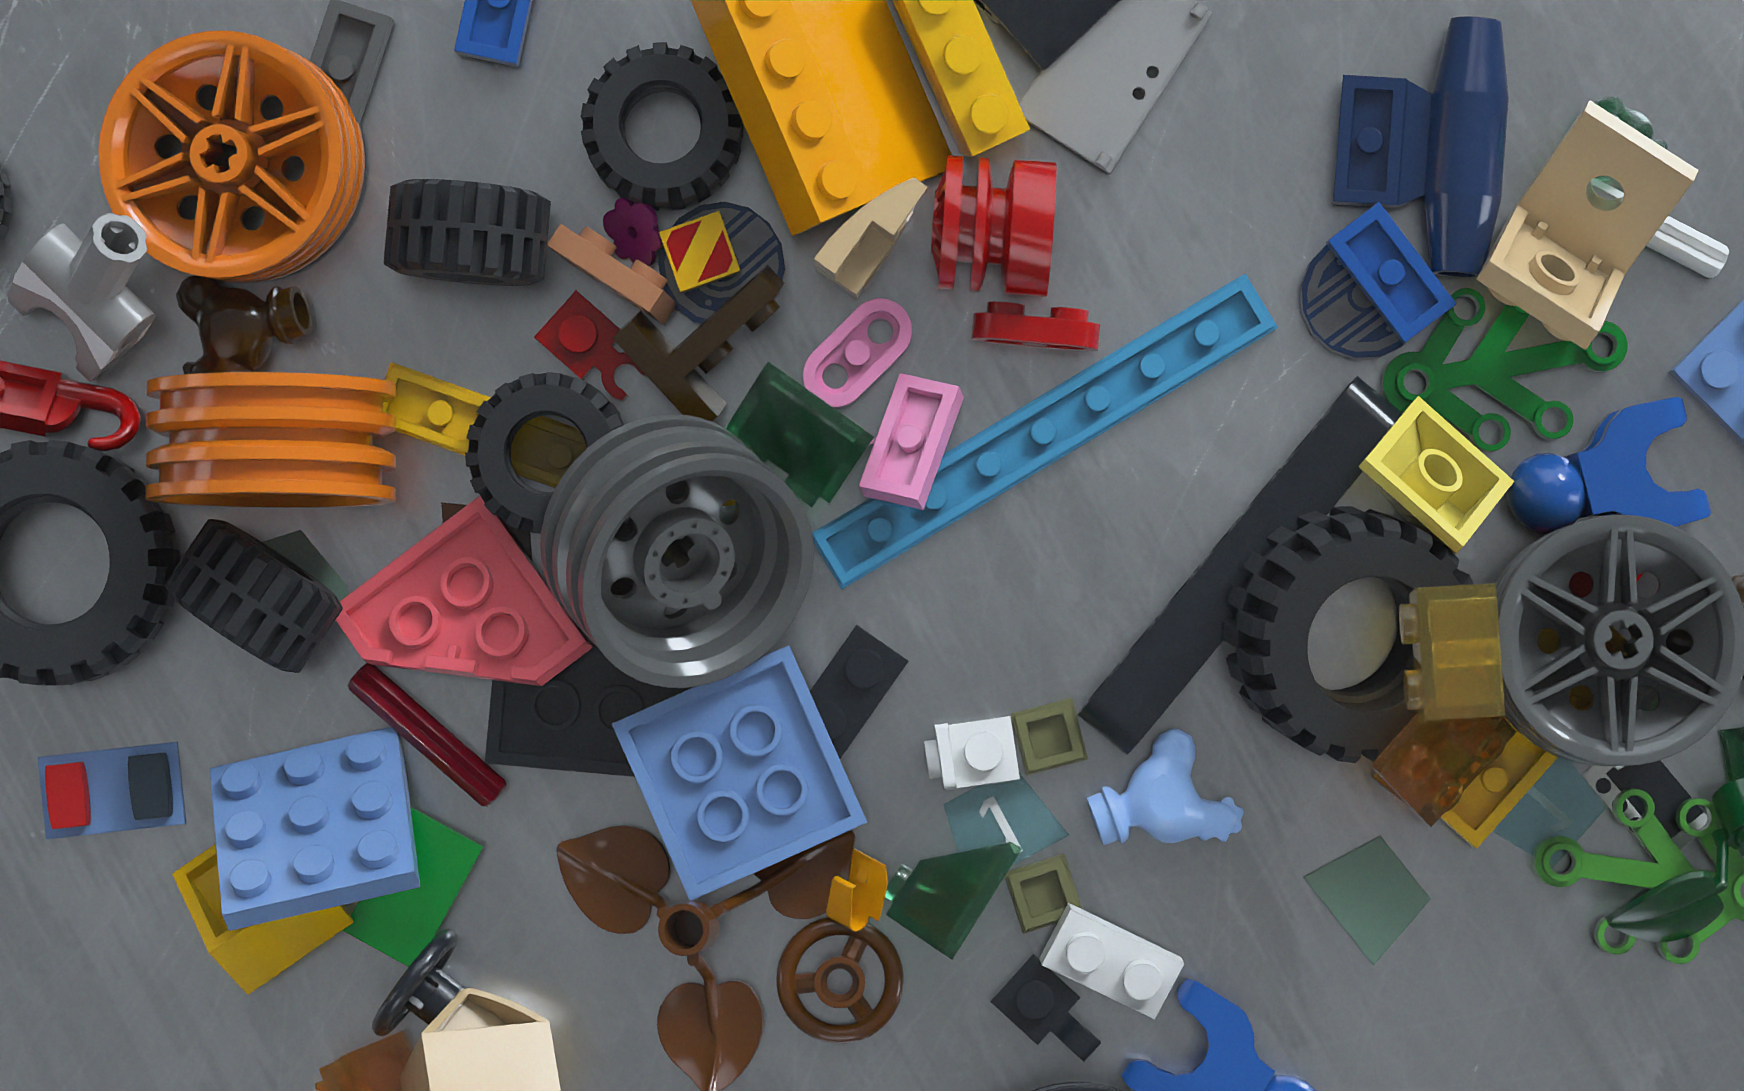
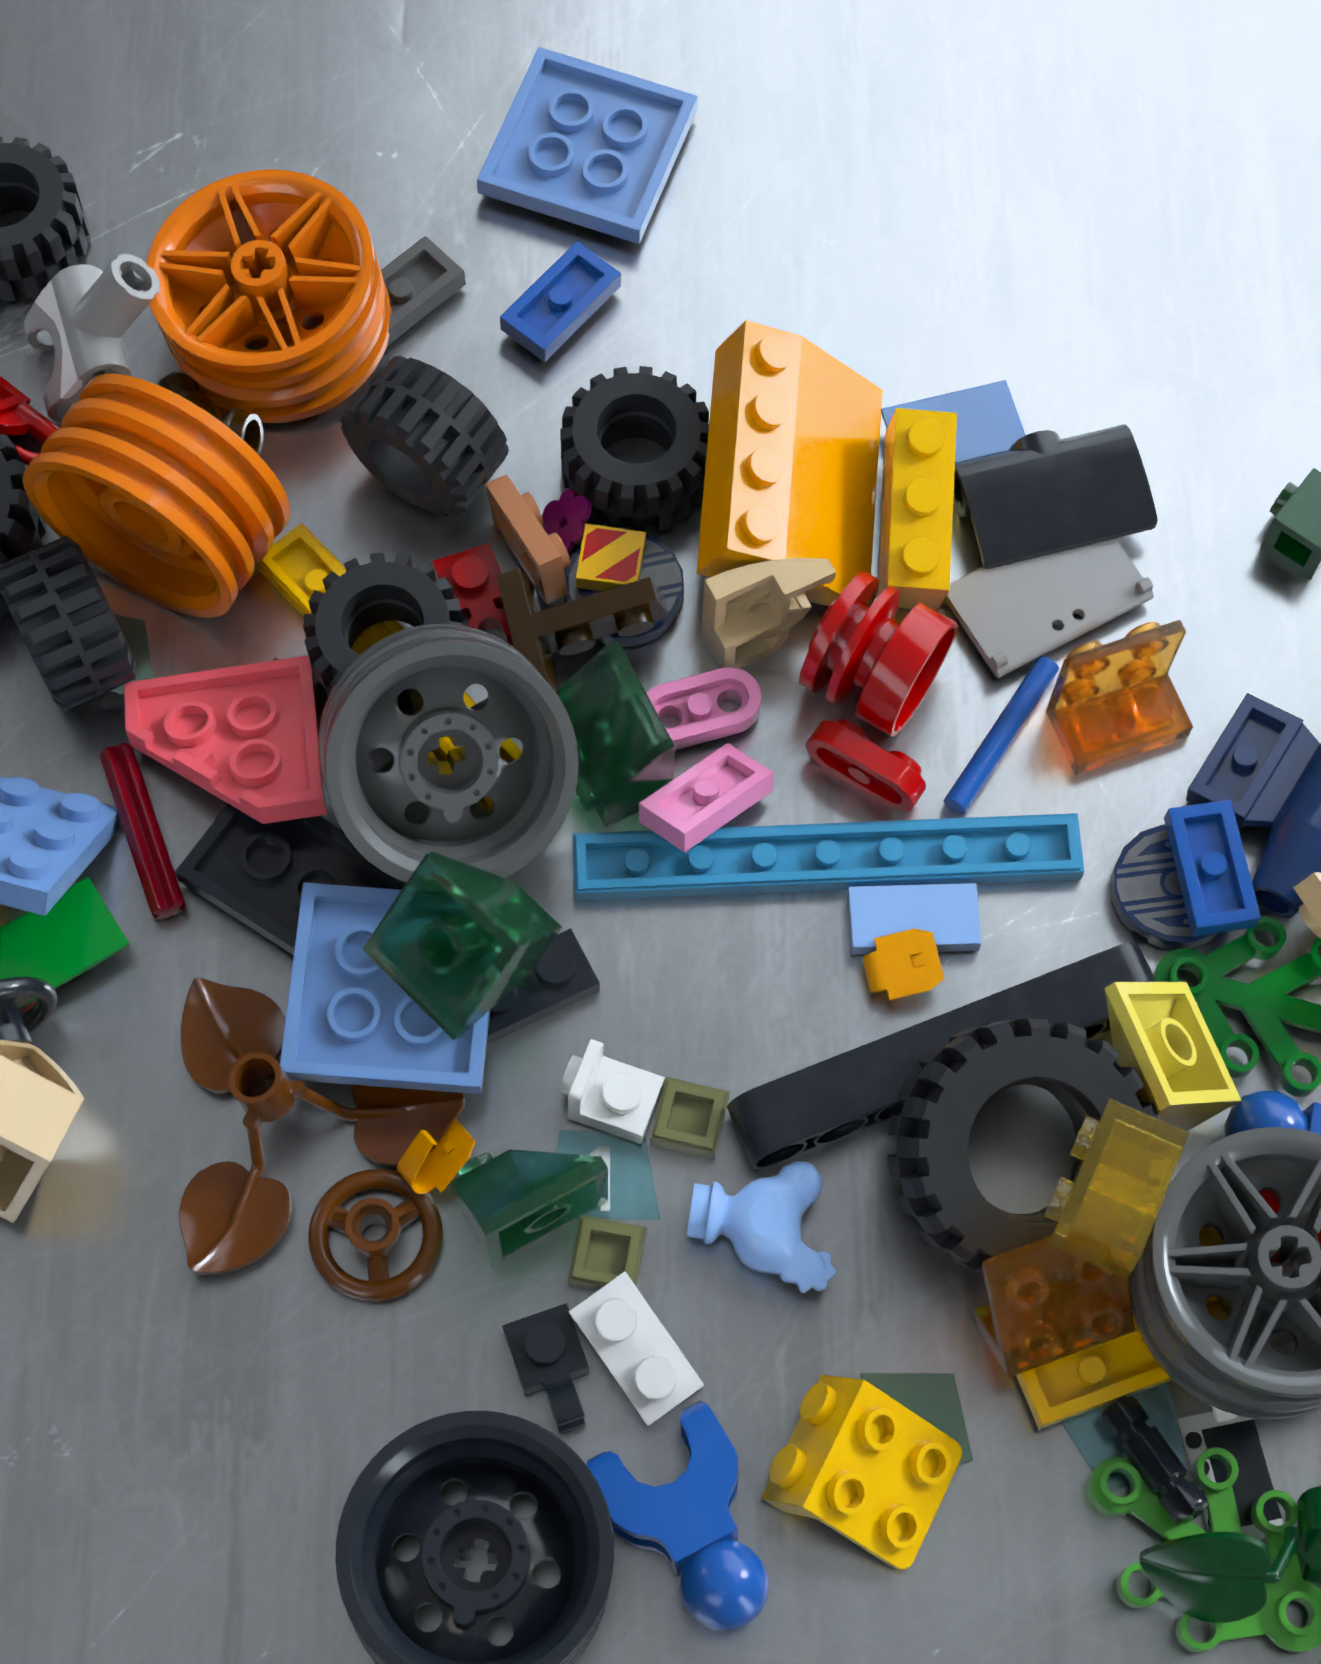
camera: 25 degrees right, 20 degrees down
none -> clear green slope [362,852,562,1040]
none -> yellow bracket [761,1374,962,1569]
none -> light blue tile [847,883,982,955]
none -> light orange piece [862,928,945,1000]
none -> blue bar [943,656,1059,814]
none -> clear orange bracket [1046,620,1193,775]
none -> black axle [1101,1395,1208,1524]

